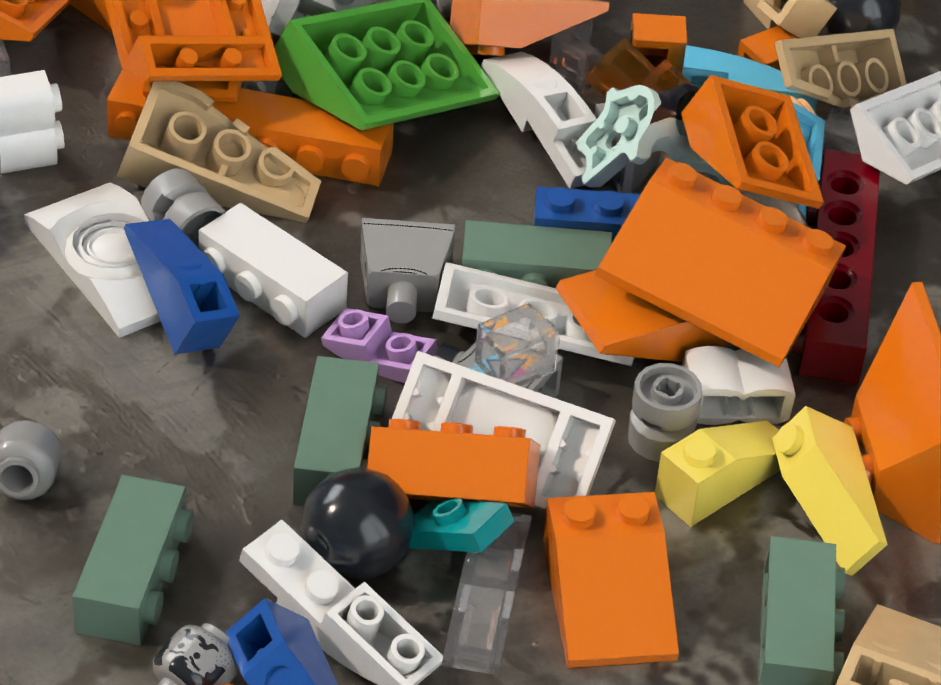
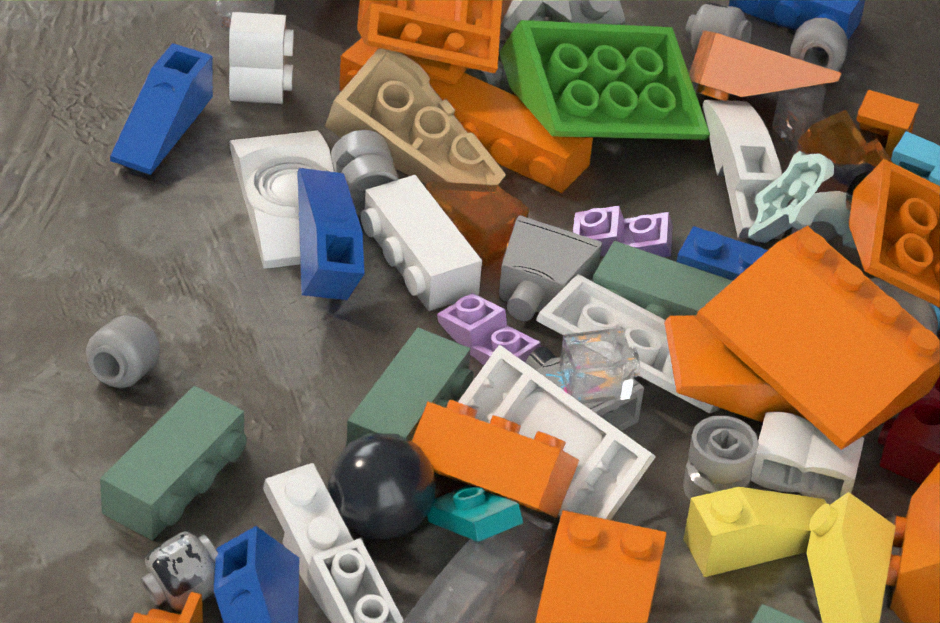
camera: 20 degrees right, 0 degrees up
none -> clear orange slope [424,181,529,267]
none -> lavender slope [573,206,673,257]

